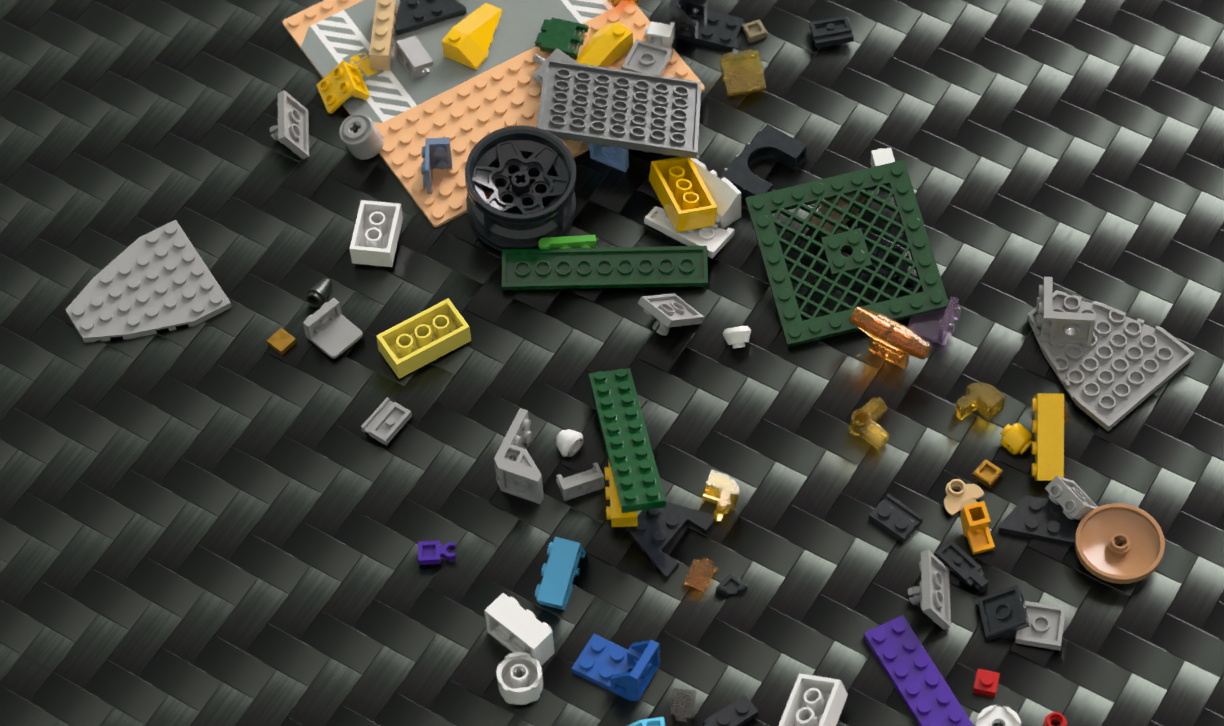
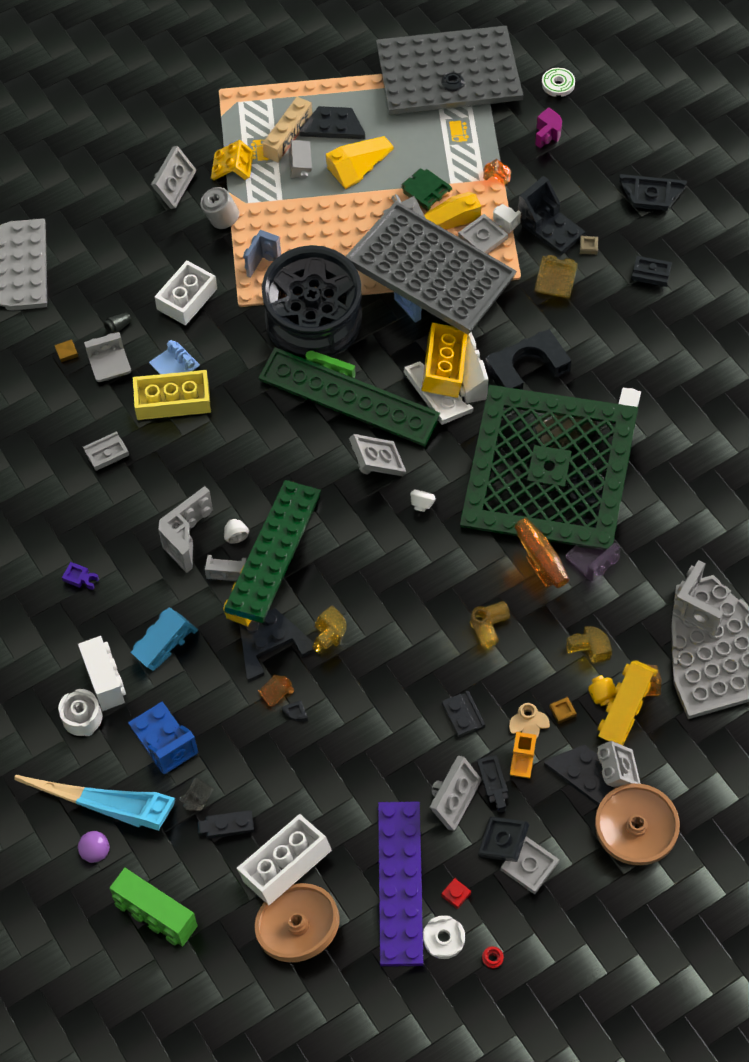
camera: 25 degrees right, 5 degrees up
none -> light blue hinge [149,340,200,374]

